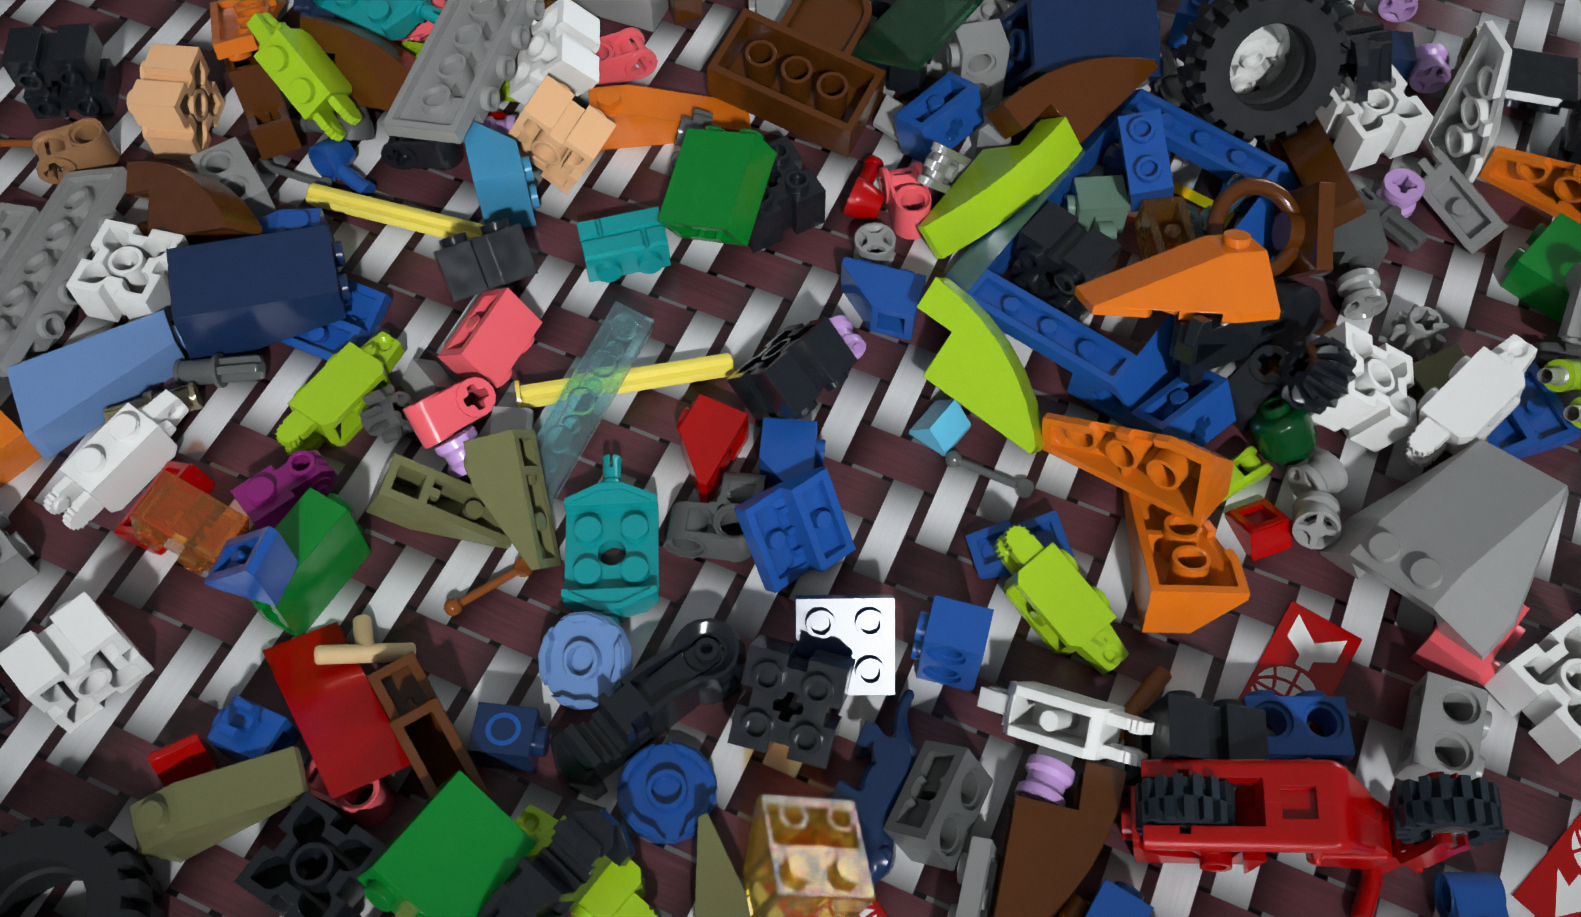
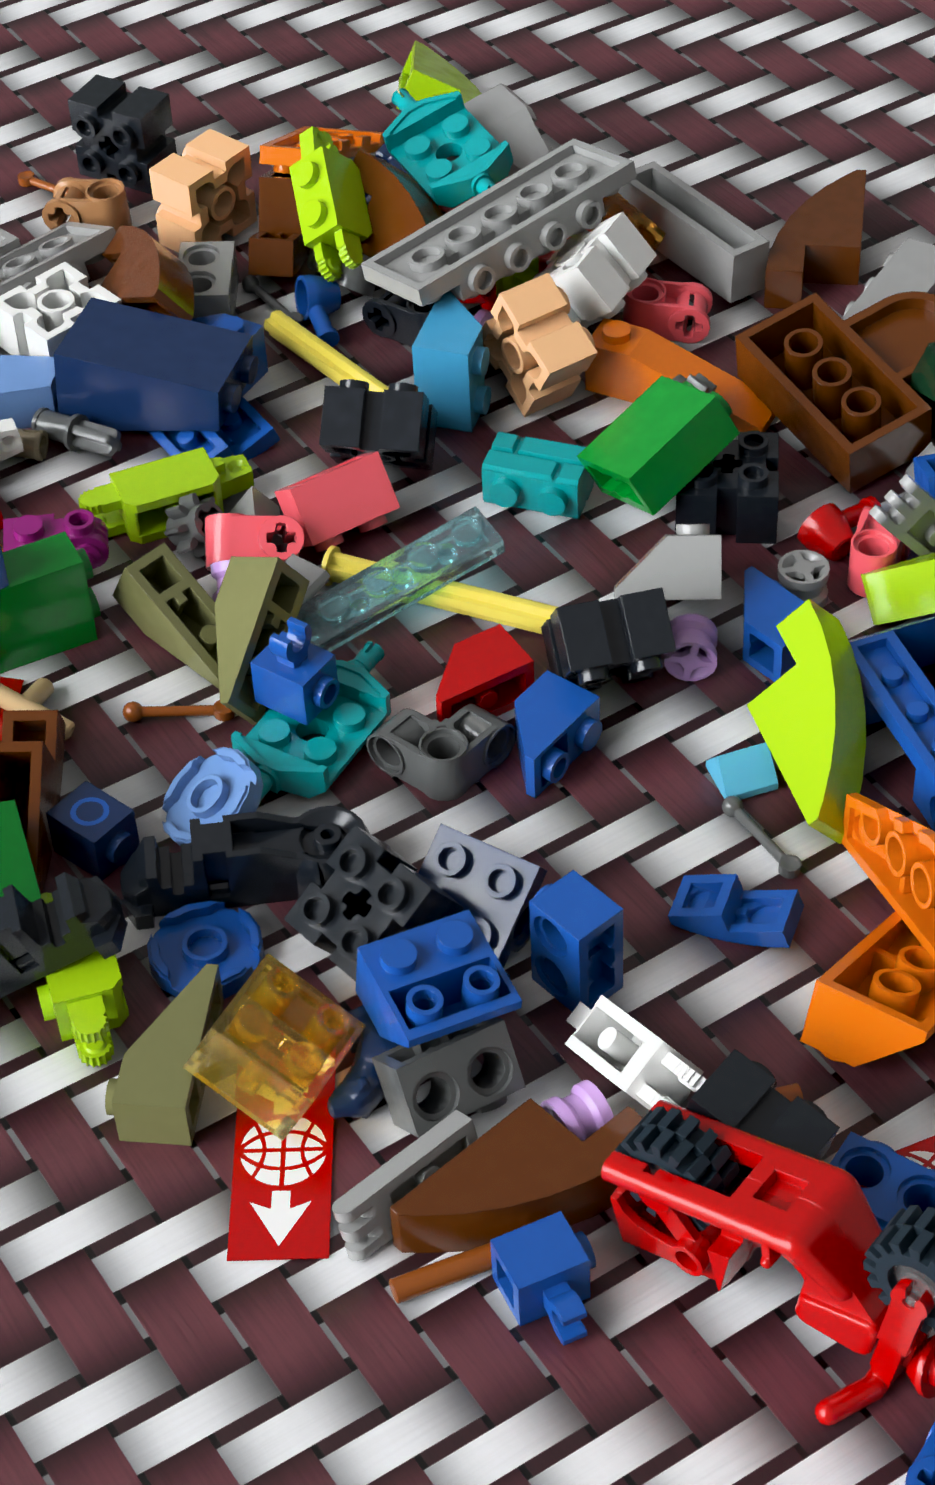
camera: 35 degrees right, 15 degrees down
blue slope [734,467,856,593] -> none
lime hinge [993,525,1129,675] -> none
none -> blue brick [250,616,340,725]
none -> blue slope [355,909,522,1048]
none -> light grey slope [614,524,722,600]

